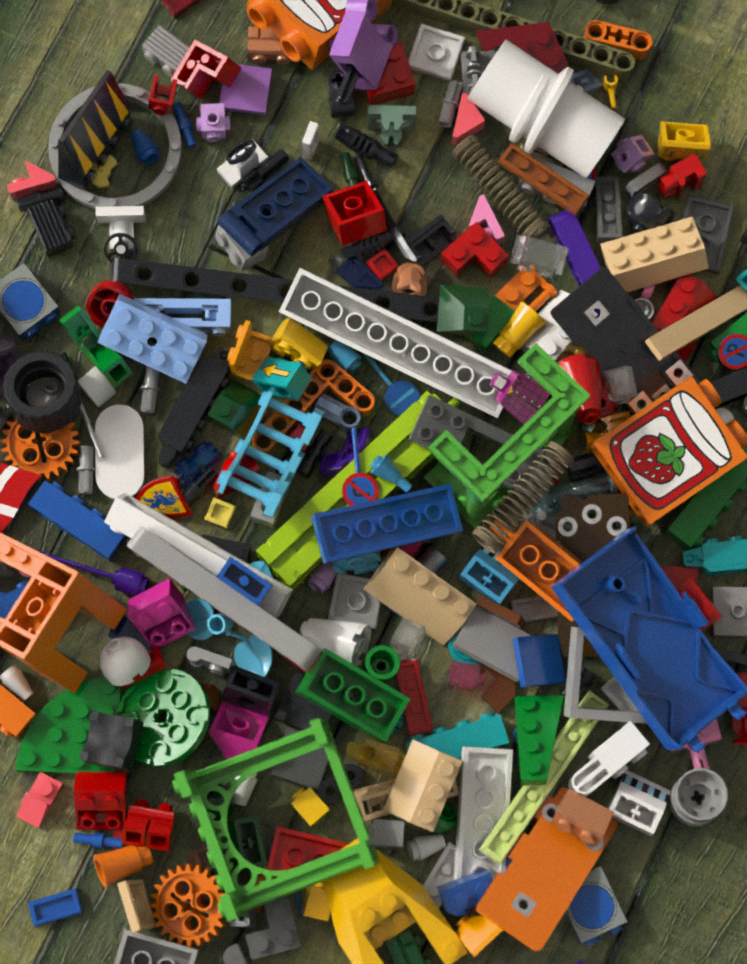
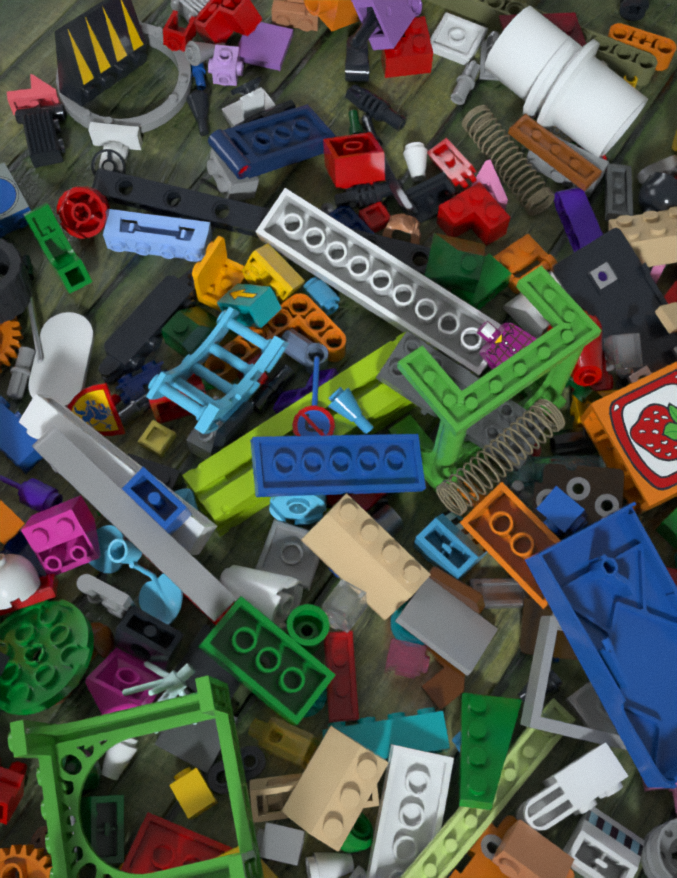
camera: 10 degrees right, 10 degrees down
white brick [78,366,116,408] -> none
light yellow piece [92,155,118,188] -> none
light blue brick [98,294,207,384] -> none
blue cone [130,129,160,165] -> none
light grey axle [140,365,160,414] -> none
white tile [302,121,319,161] -> none
lavender cone [307,562,337,594] -> none
blue piece [361,352,420,416] -> none
sand green piece [368,105,416,146] -> none
coral slope [452,93,485,145] -> none
yellow plant [493,302,546,357] -> none
clear piece [510,235,569,278] -> none
blue tile [513,634,566,687] -> none
lavender brick [611,135,655,173] -> none
none -> light aqua plant [122,661,197,734]
none -> light grey cone [185,41,226,66]
none -> black cone [186,90,210,136]
none -> black tile [211,400,255,456]
none -> white cone [403,142,427,182]
none -> hinge [427,138,477,189]
none -> blue brick [536,486,588,537]

